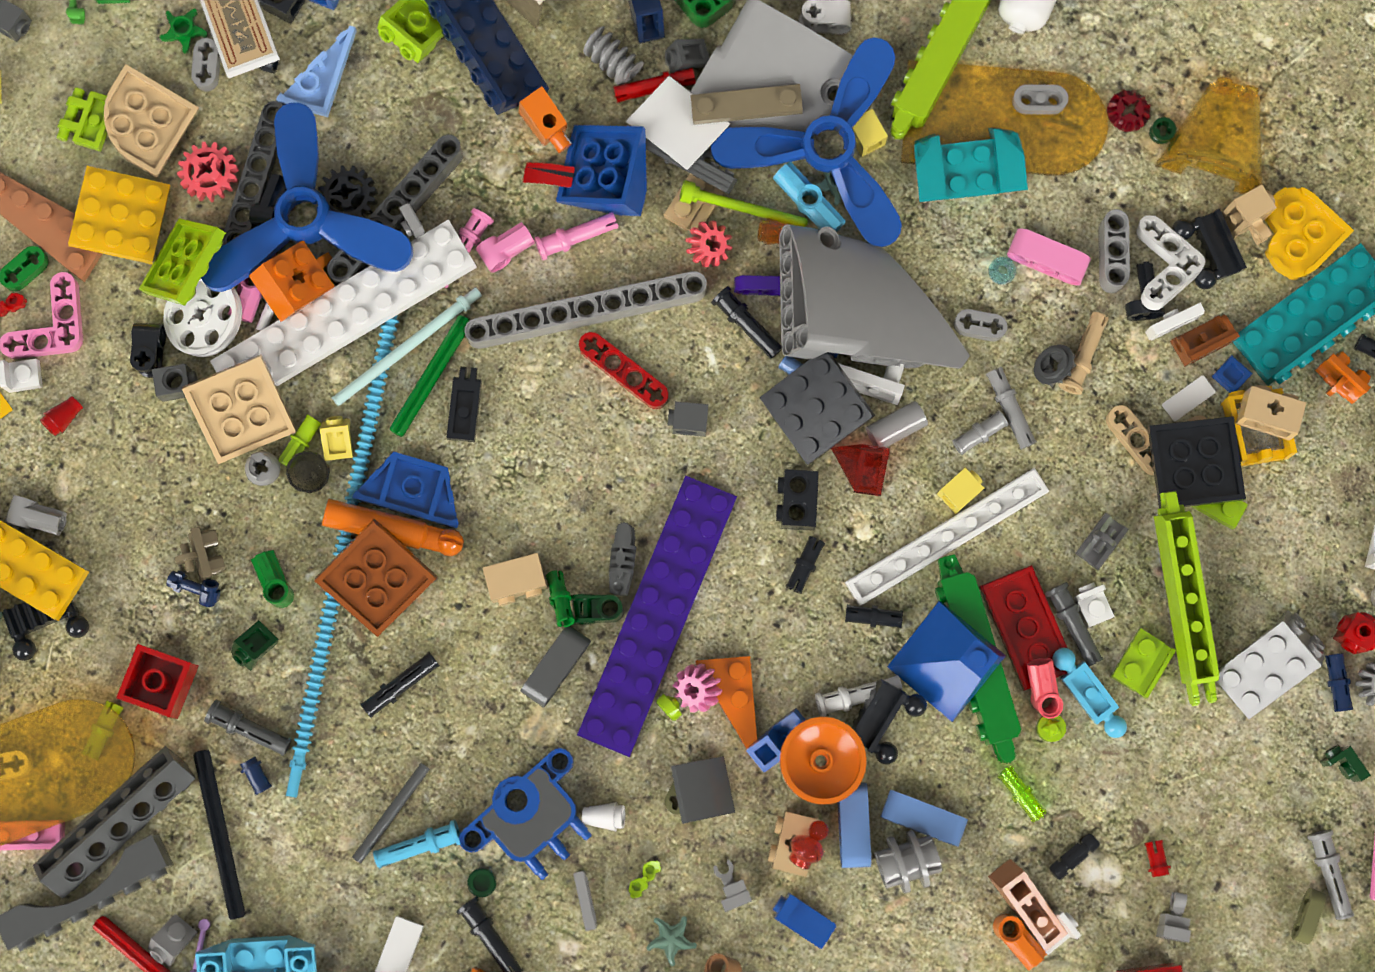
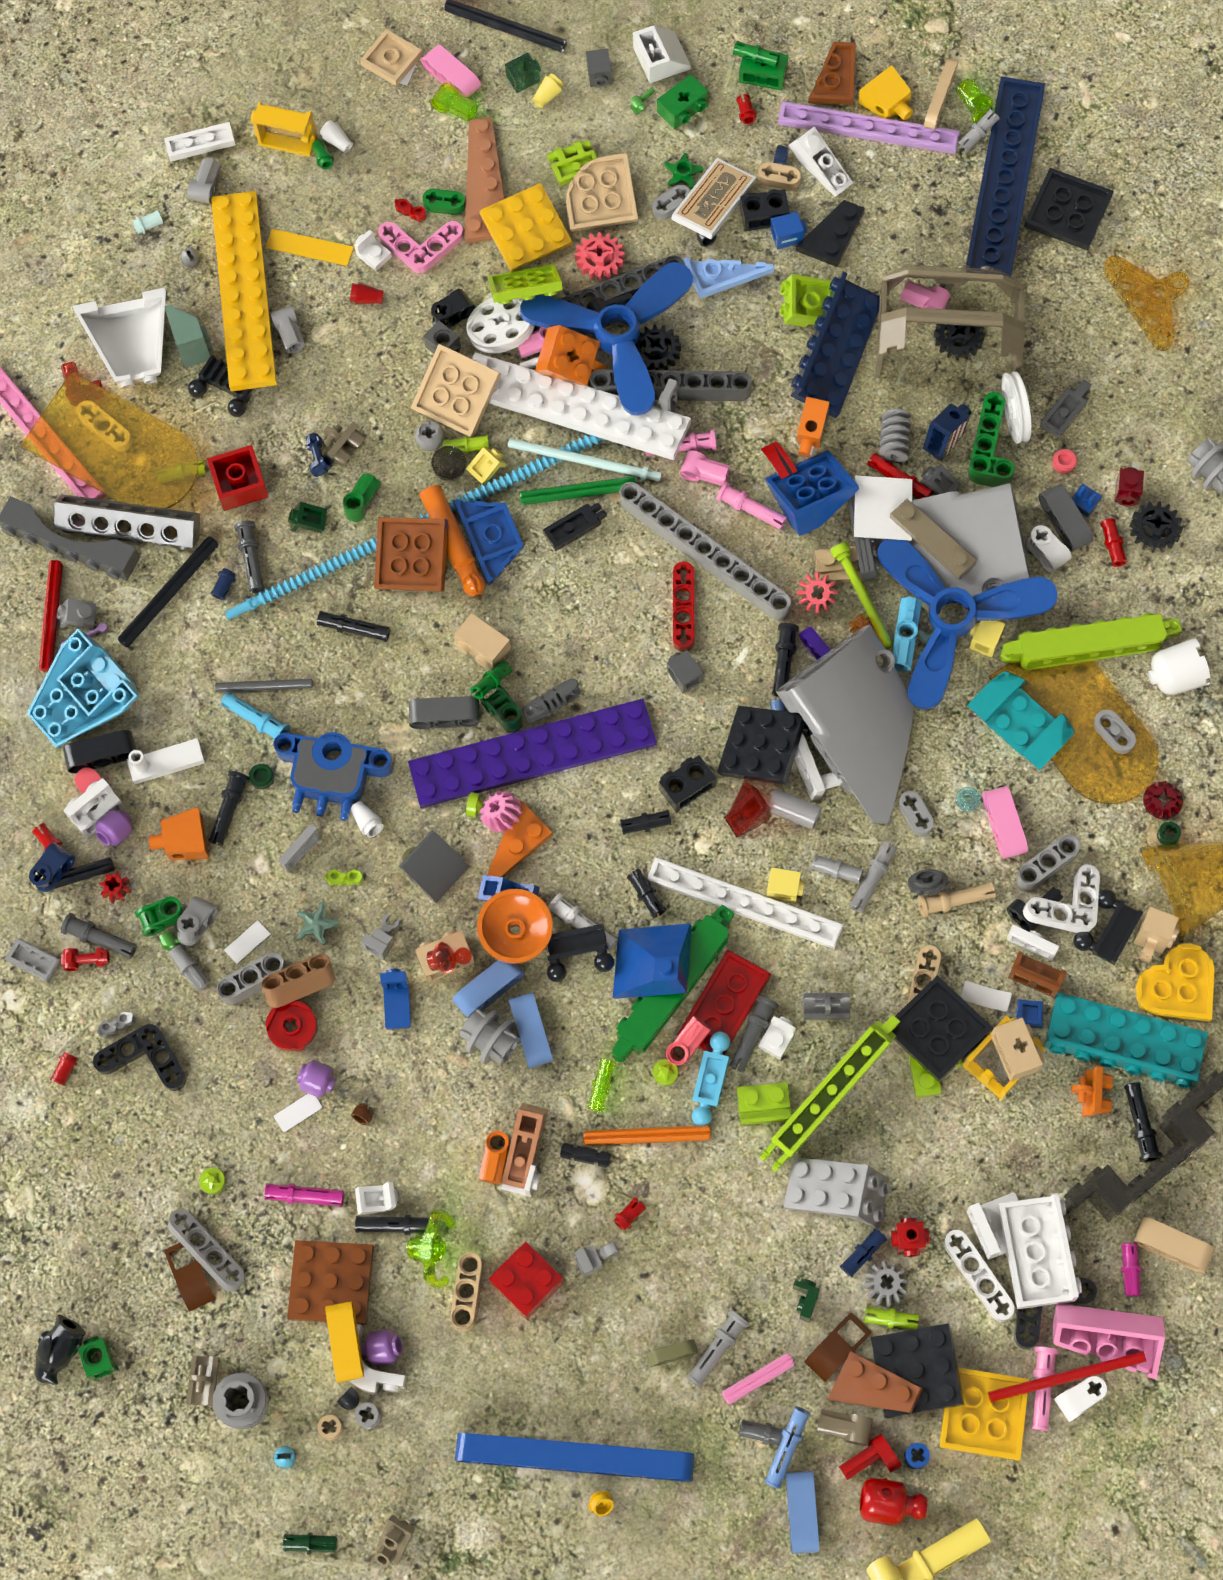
camera: 60 degrees right, 10 degrees down
none -> orange axle [583,1125,711,1146]

